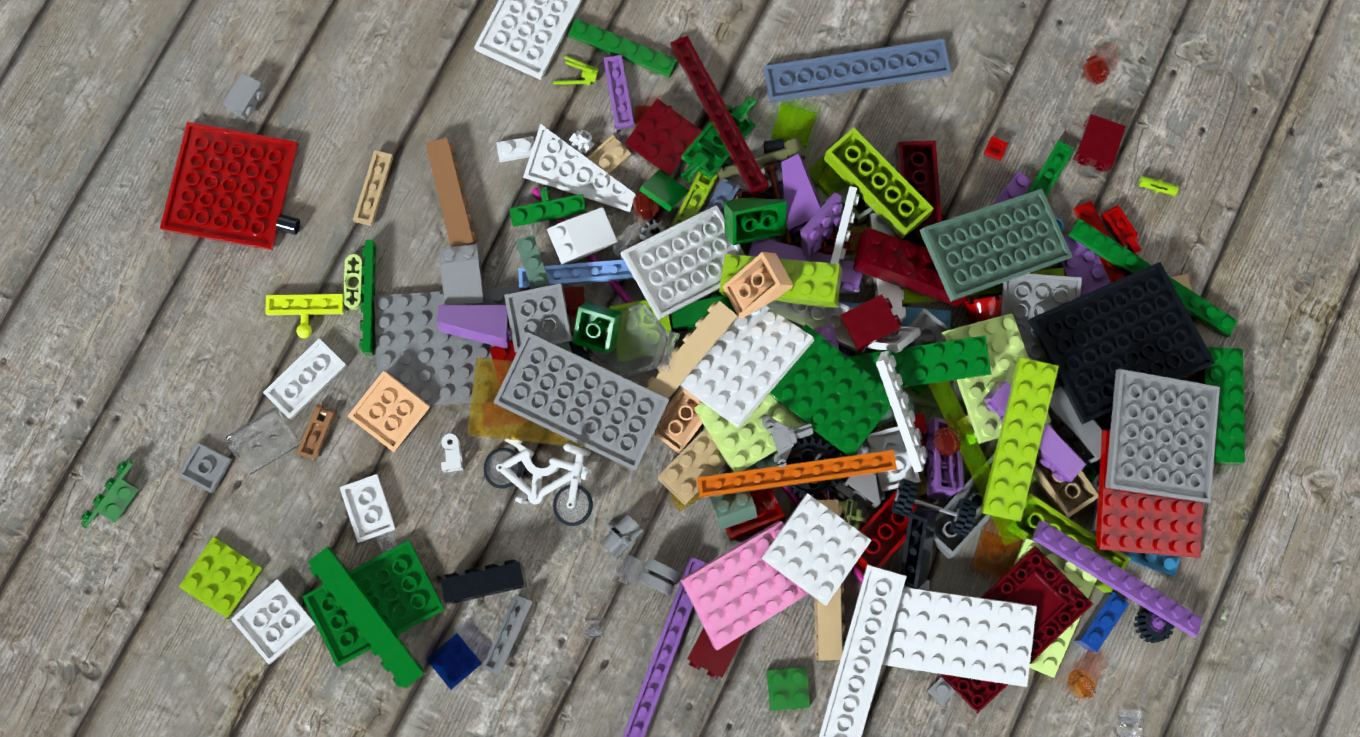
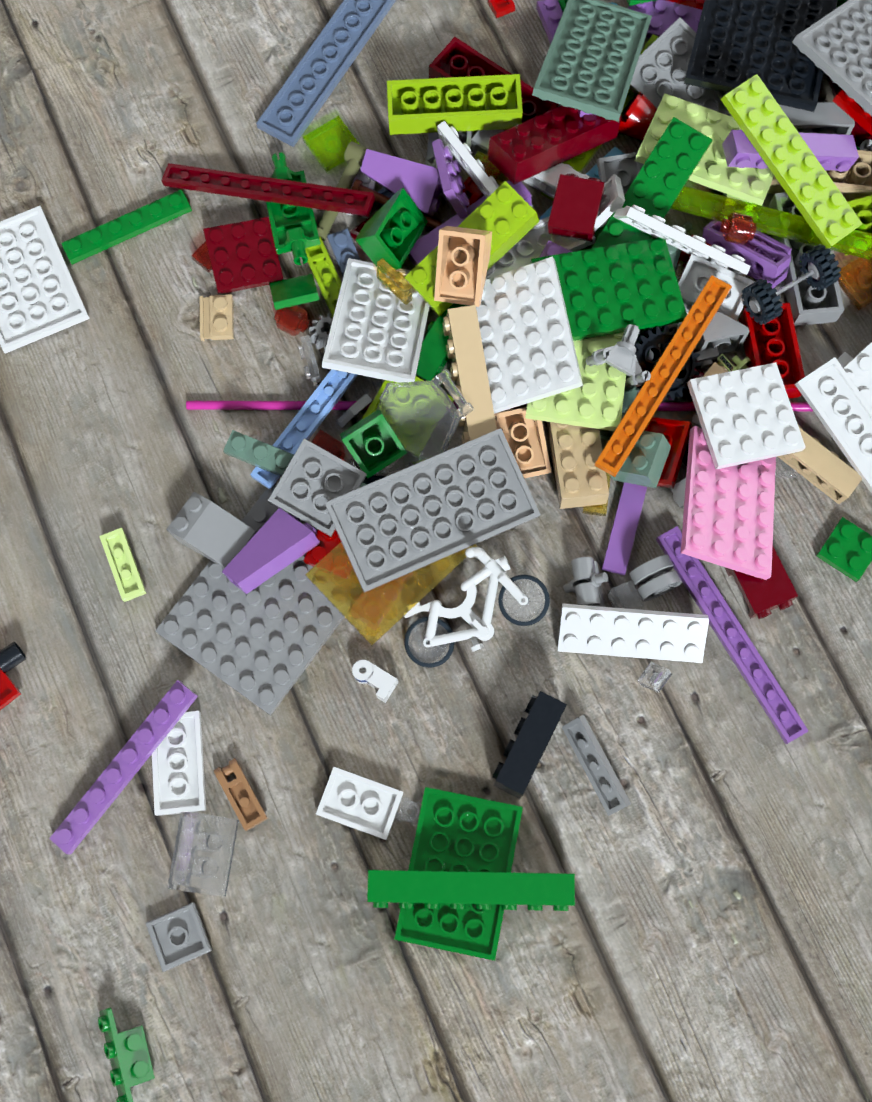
camera: 45 degrees left, 5 degrees down
lime plate [179,536,264,619] -> none
white plate [231,579,316,664] -> none
neon yellow plate [265,294,344,339] -> none
yellowish green beam [343,254,364,310] -> none
light nougat plate [348,370,431,452] -> none
tan plate [353,150,393,226] -> none
green plate [359,240,377,356] -> none
medium nougat brick [425,137,478,247] -> none
clear blue plate [426,633,483,690] -> none
white plate [496,136,534,162] -> none
green plate [509,187,587,227] -> none
white wing [523,124,636,212] -> none
white slope [547,207,618,264] -> none
lime plant [553,55,599,86] -> none
white gear [569,130,594,153] -> none
medium lavender plate [603,55,634,130] -> none
black beam [764,139,784,154] -> none
clear neon green tile [808,155,848,198] -> none
black brick [900,505,938,589] -> none
none -> medium lavender plate [49,680,198,855]
none -> yellowish green plate [99,528,147,602]
none -> light grey tile [336,394,373,428]
none -> clear yellow plate [377,259,413,305]
none -> white plate [557,603,709,663]
none -> medium lavender tile [601,482,647,576]

